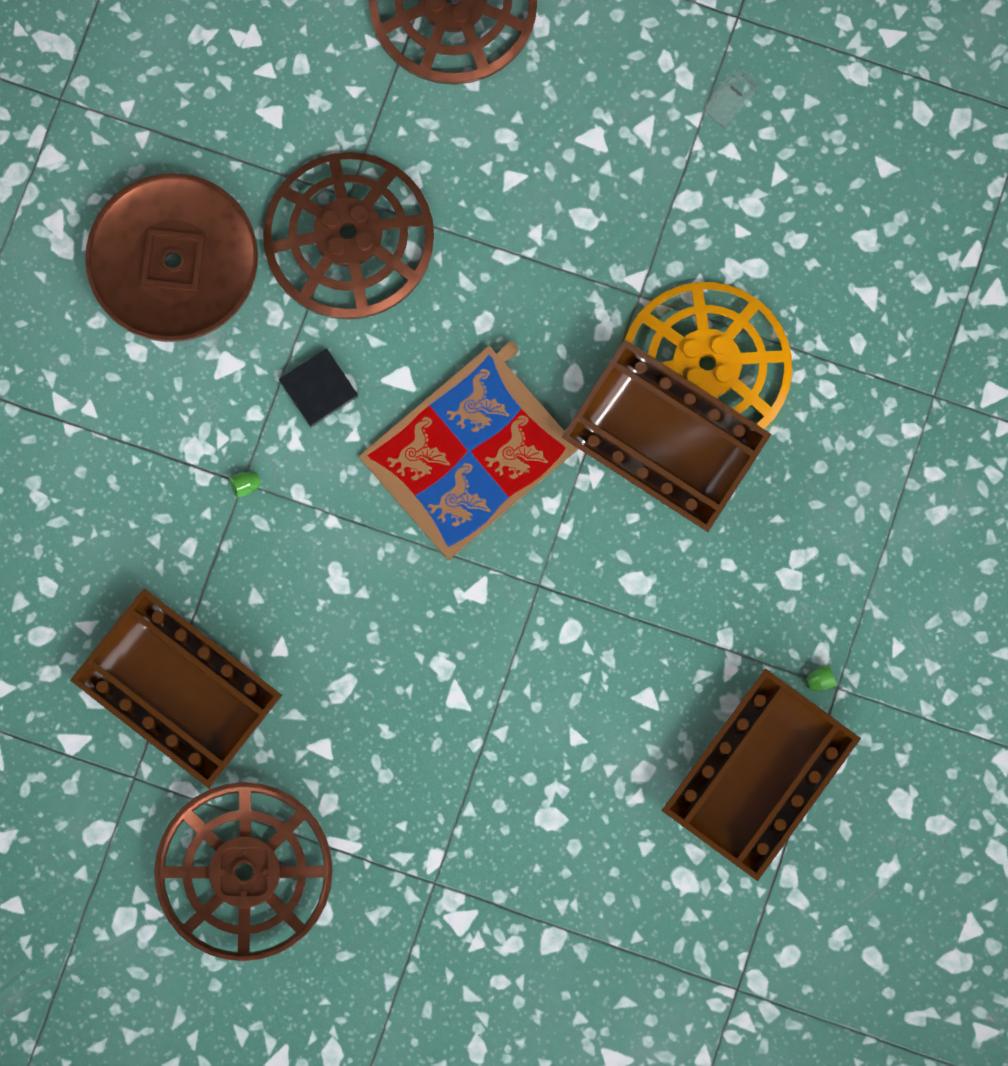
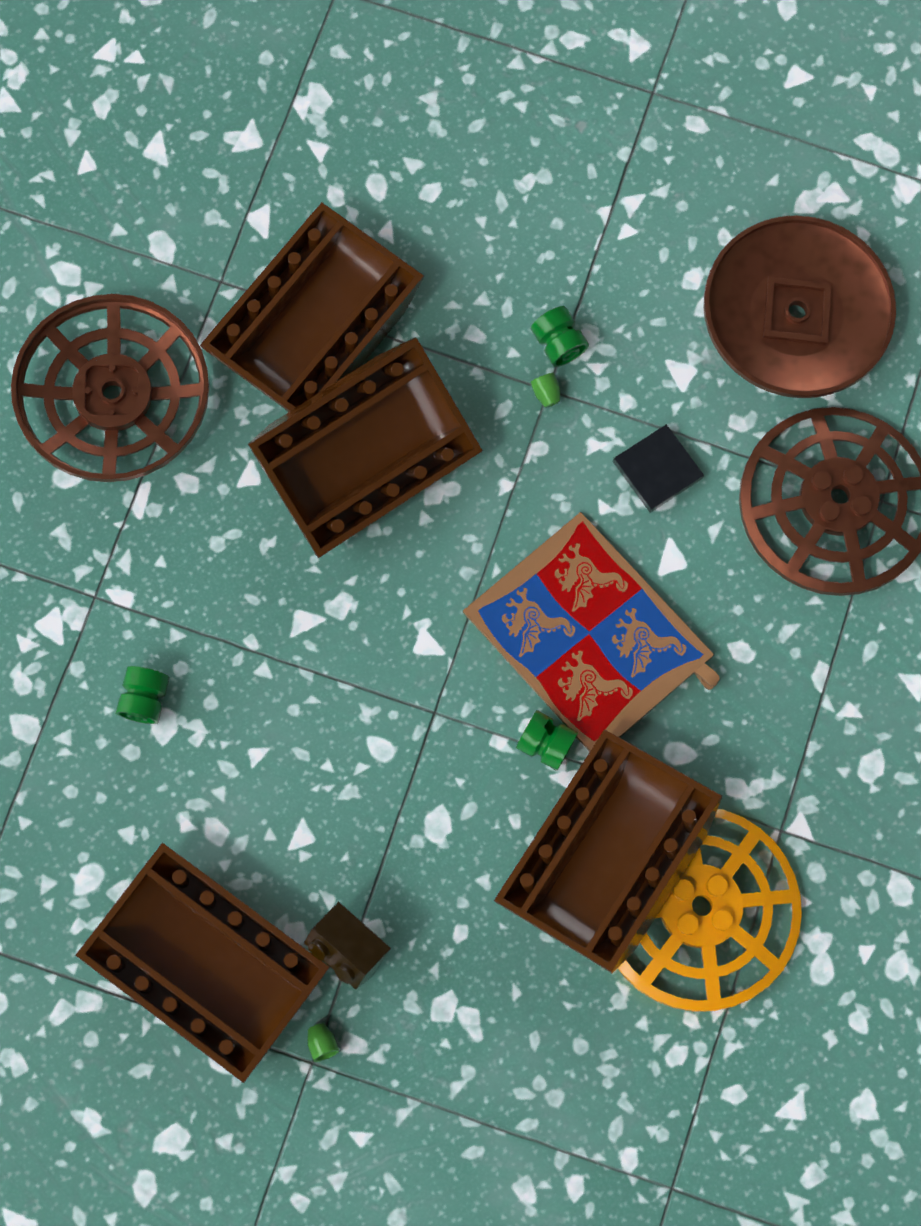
camera: 85 degrees right, 5 degrees down
none -> green wheel [115,666,170,724]
none -> reddish brown slope [248,337,483,558]
none -> dark brown slope [304,902,391,990]
none -> green wheel [516,710,578,771]
none -> green wheel [531,306,589,367]

